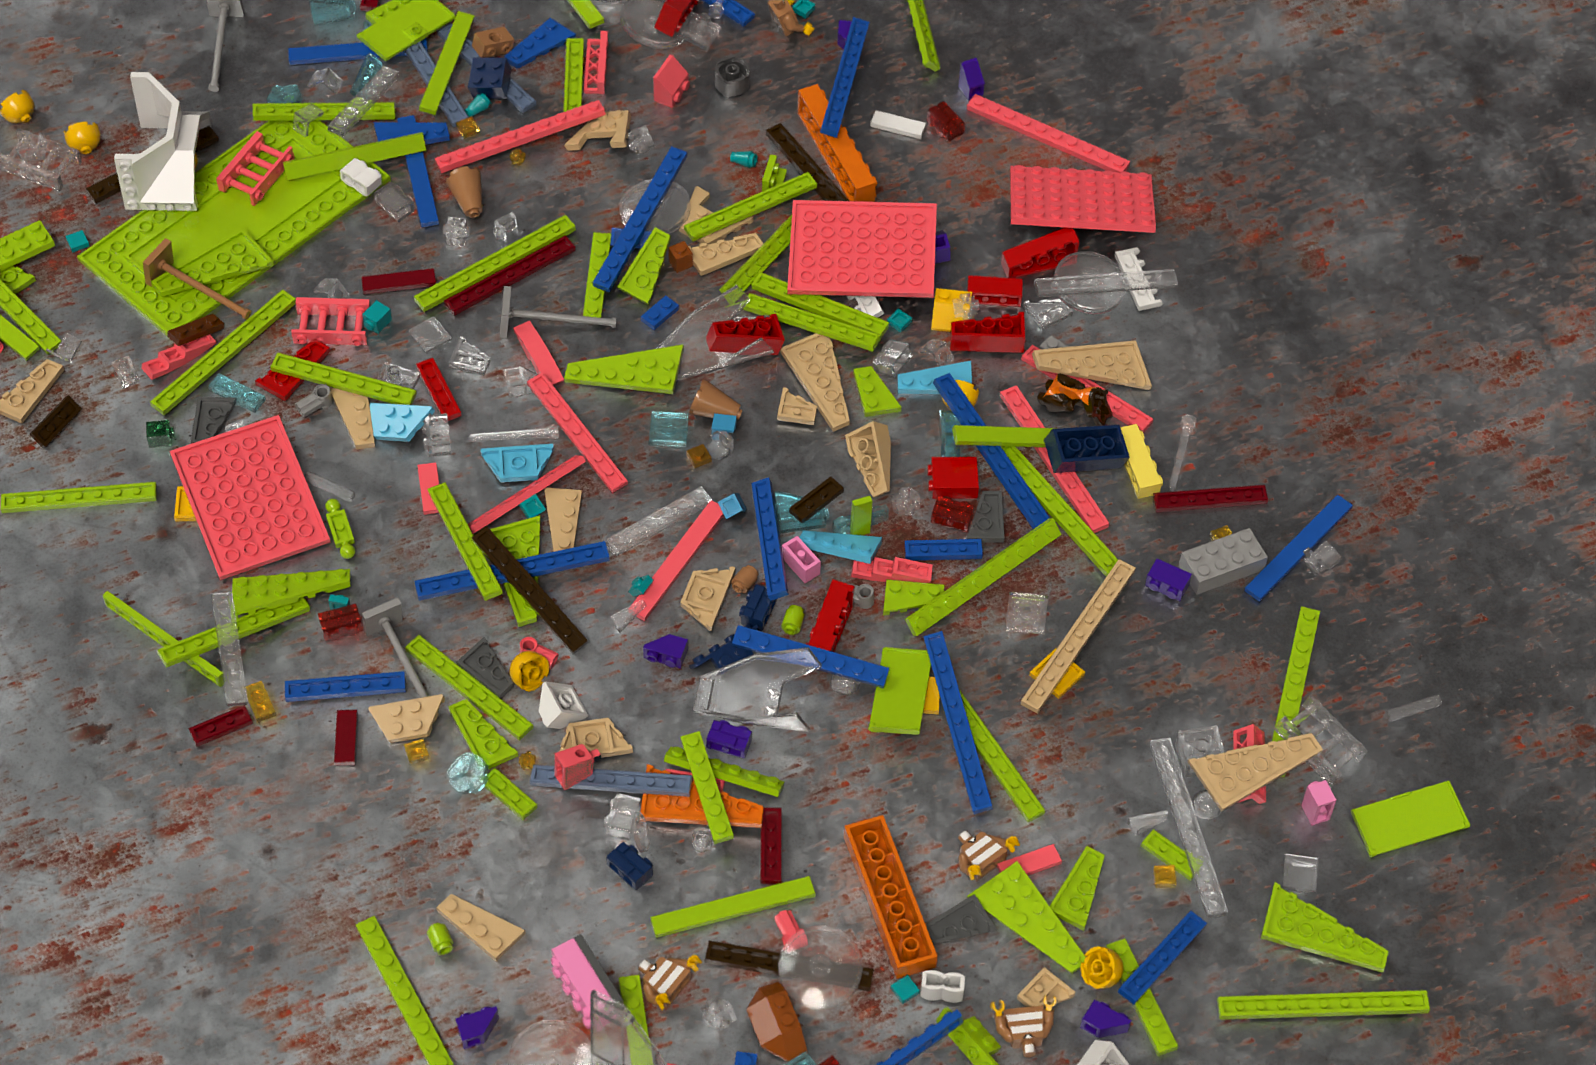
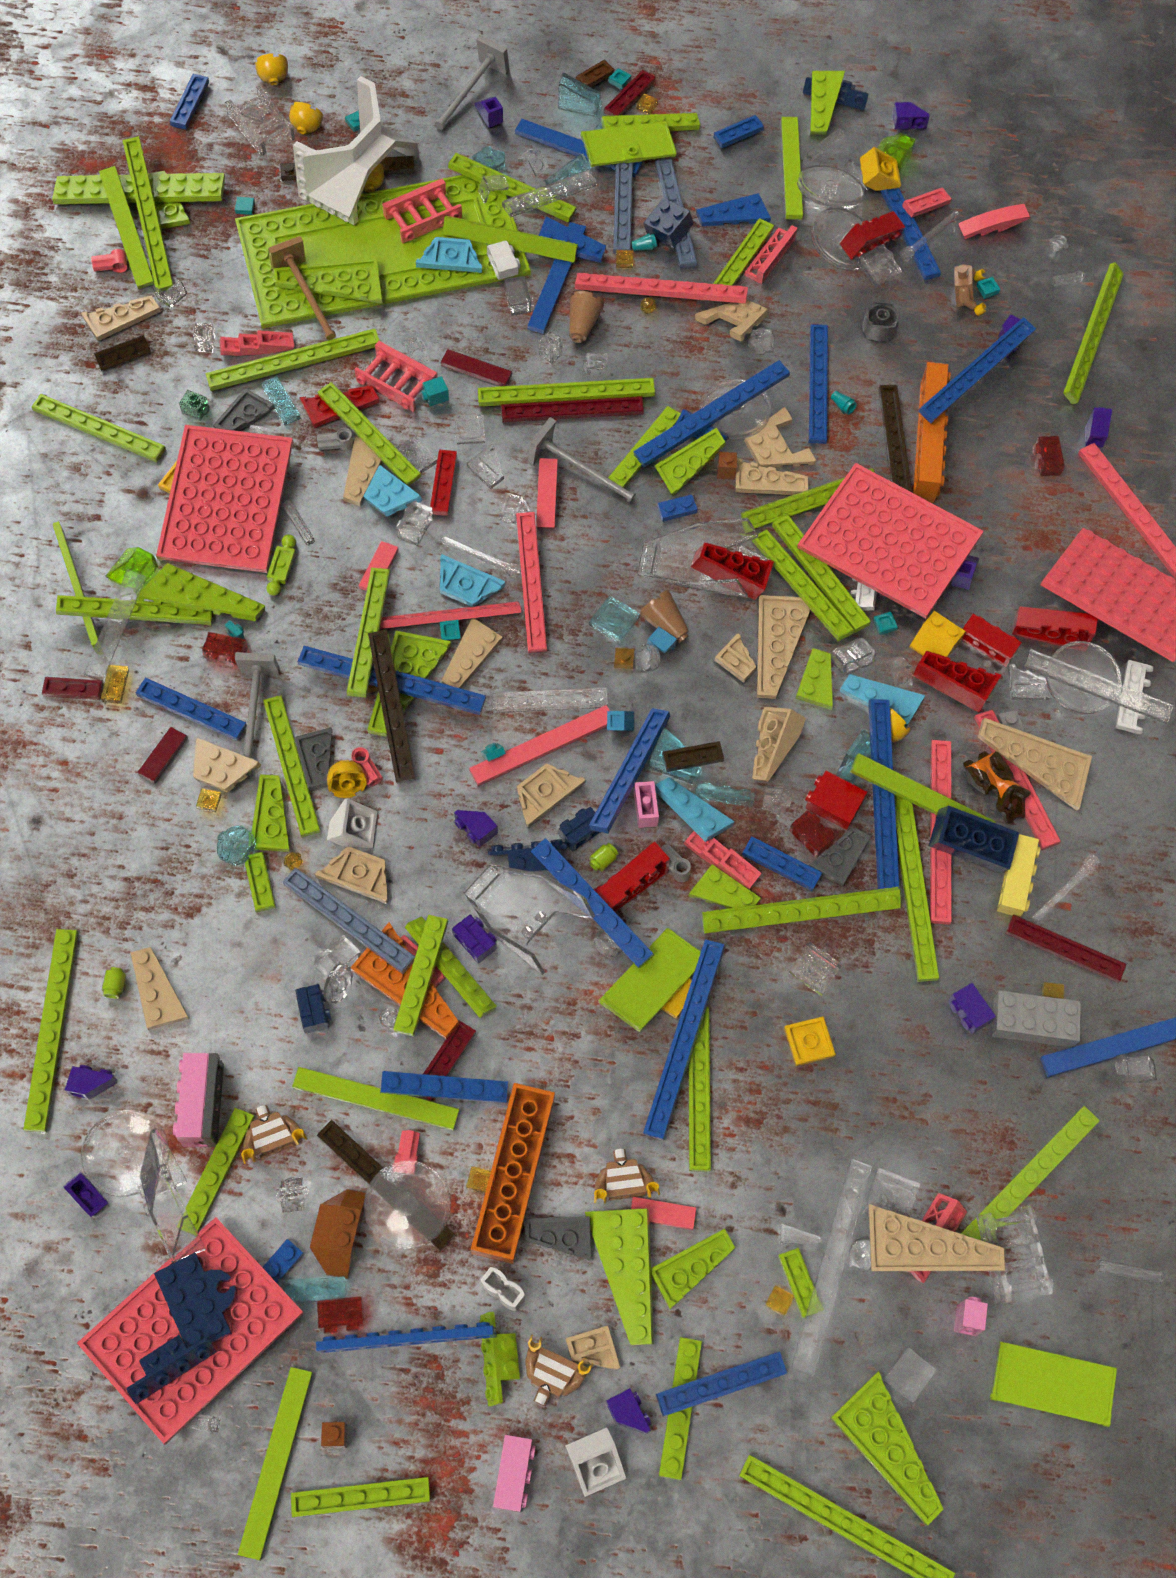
camera: 30 degrees right, 10 degrees up
reddish brown plate [167,314,224,346] -> none
lime tile [419,11,475,115] -> none
medium nougat brick [472,27,514,58] -> none
coral torso [554,744,602,790] -> none
lime wing [564,344,684,394] -> none
clear piece [611,599,647,633] -> none
coral slope [653,54,690,108] -> none
lime tile [684,172,817,241] -> none
medium nougat brick [731,565,759,594] -> none
lime bracket [762,154,787,192] -> none
lime tile [850,496,873,535] -> none
white tile [871,110,926,139] -> none
teal tile [890,975,920,1004] -> none
clear brick [952,293,980,320] -> none
tan plate [1021,559,1136,714] -> none
yellow cylinder [1081,946,1124,989] -> none
none -> clear neon green slope [105,547,158,594]
none -> teal plate [345,110,360,132]
none -> blue plate [380,1071,508,1104]
none -> medium azure wing [416,237,482,273]
none -> clear yellow plate [466,1166,491,1193]
none -> dark purple slope [474,97,503,128]
none -> blue tile [808,324,828,444]

